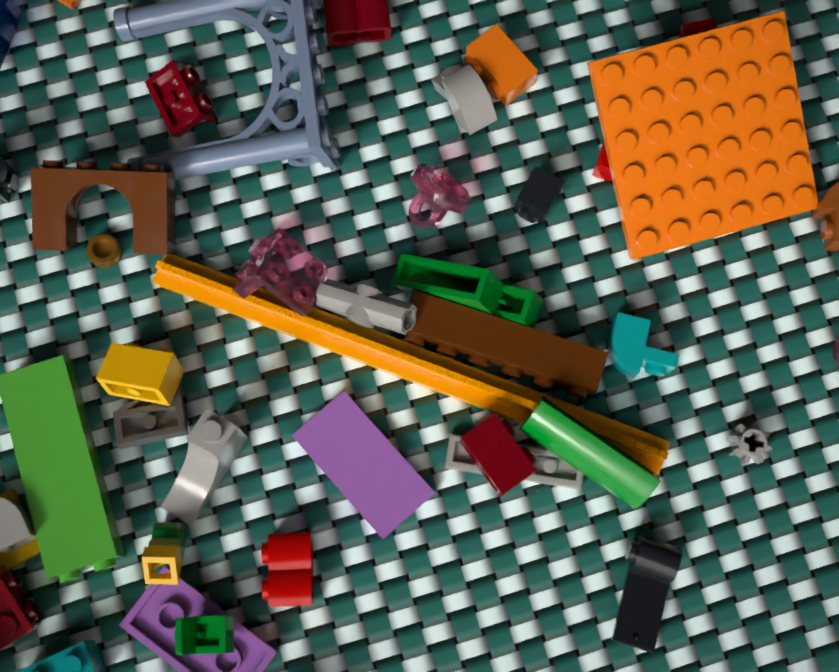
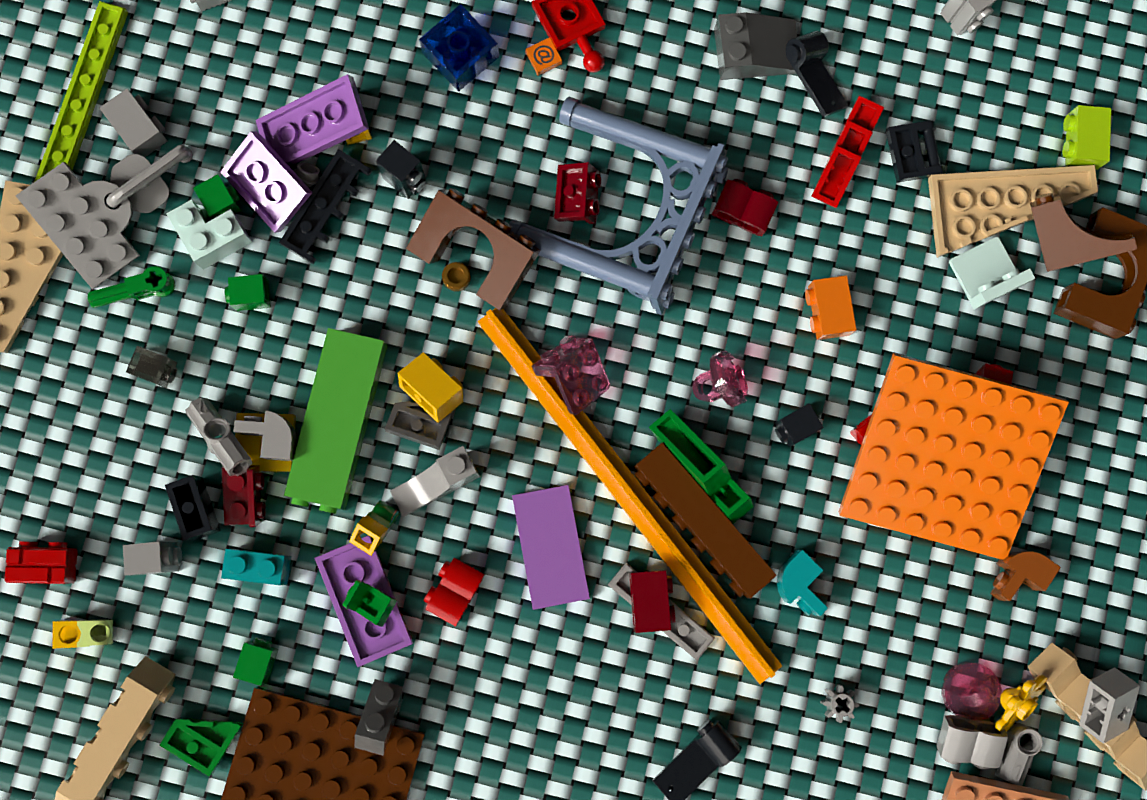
camera: 25 degrees right, 5 degrees up
light grey piece [316,279,417,335] -> none
light grey brick [431,64,498,135] -> none
brick [519,396,661,509] -> none

